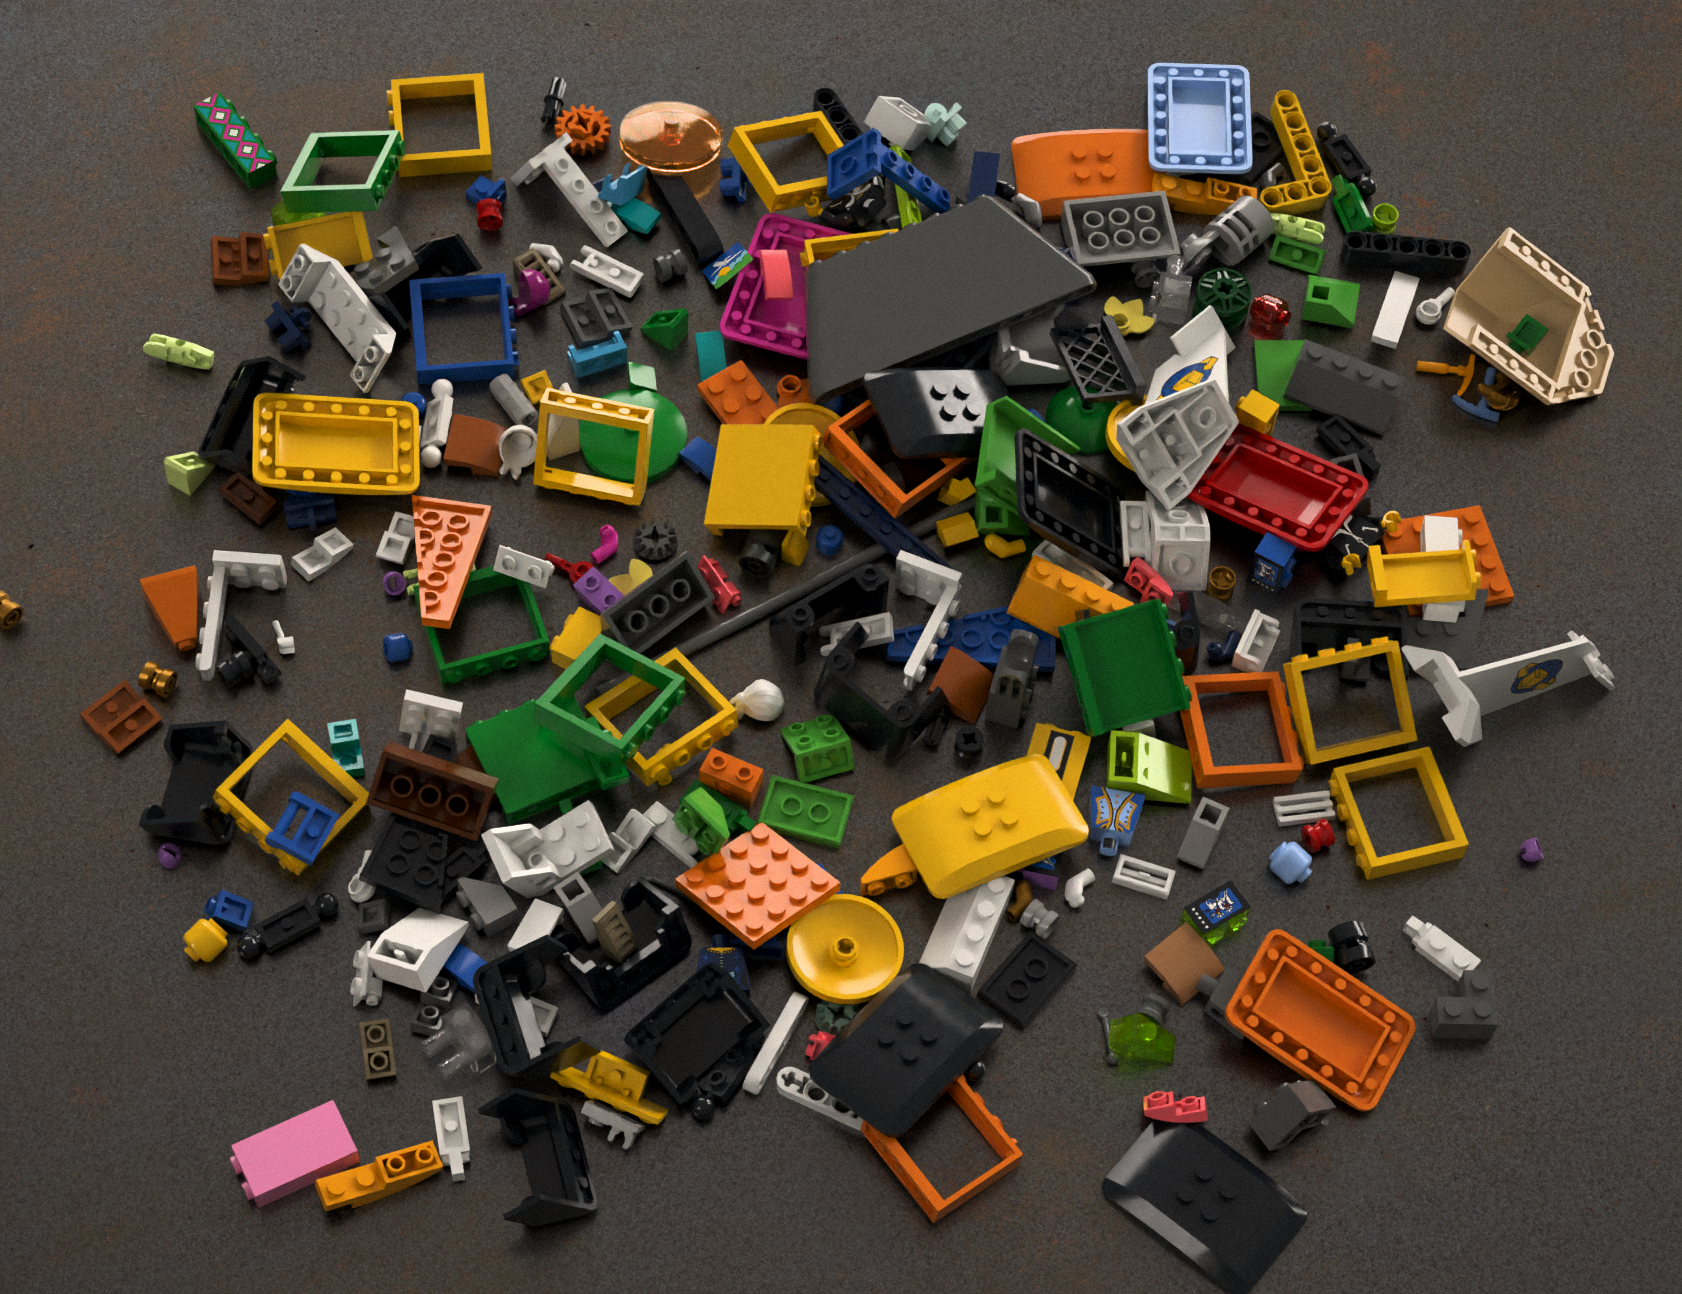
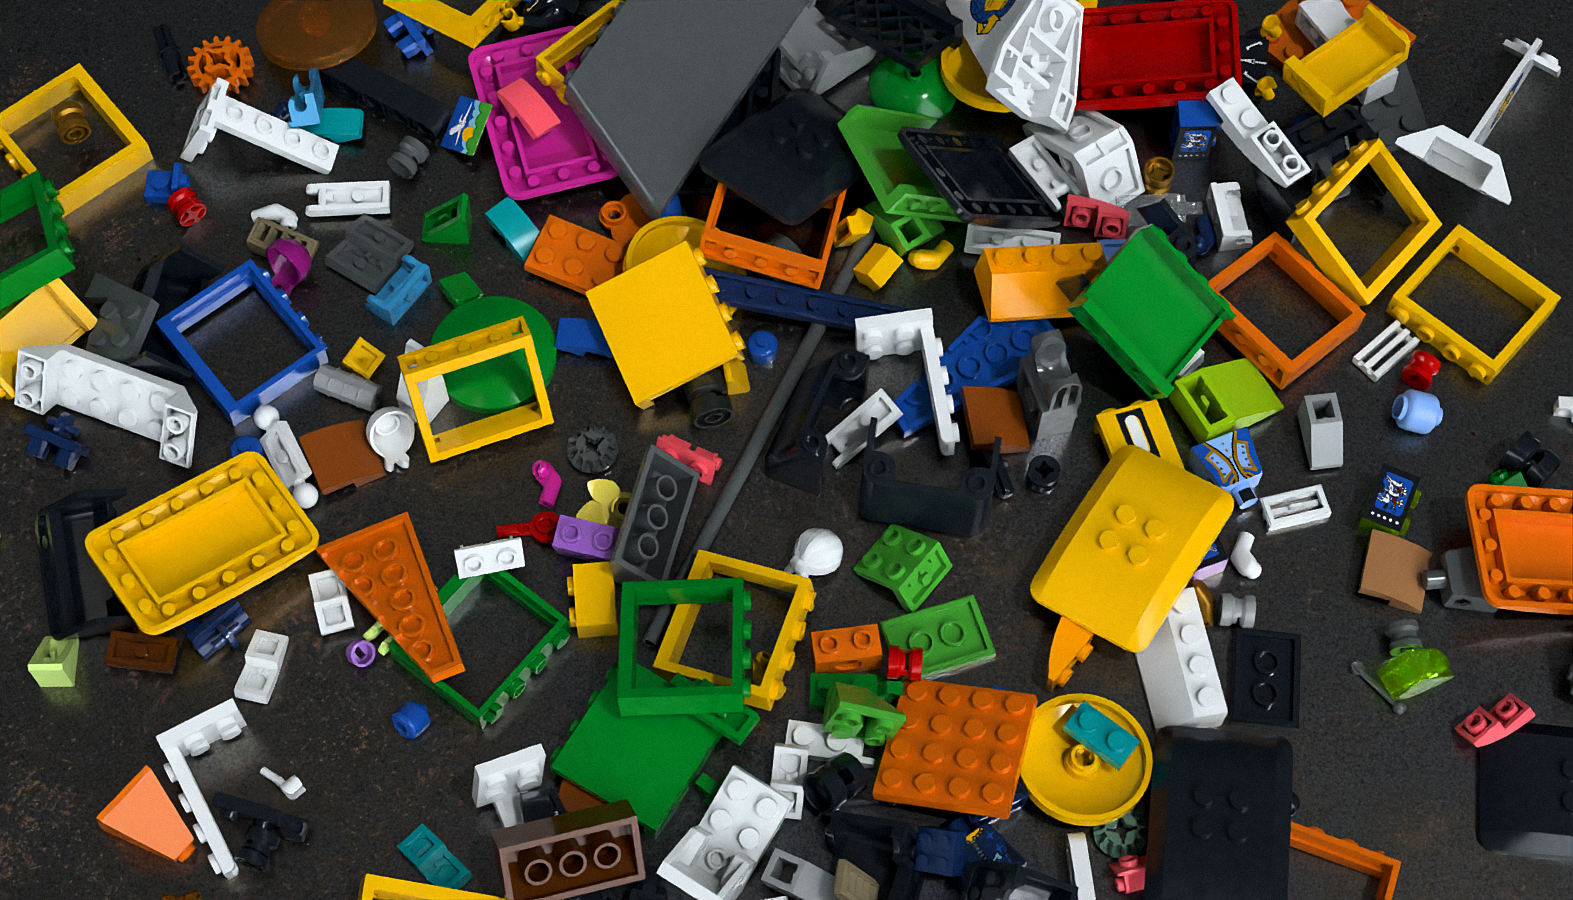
camera: 30 degrees left, 5 degrees up
none -> pearl gold wheel [51,101,91,144]
none -> black wheel [802,752,868,814]
none -> red wheel [887,645,923,681]
none -> dark blue piece [914,826,967,877]
none -> teal plate [1063,701,1140,771]
none -> white slope [1206,77,1311,188]

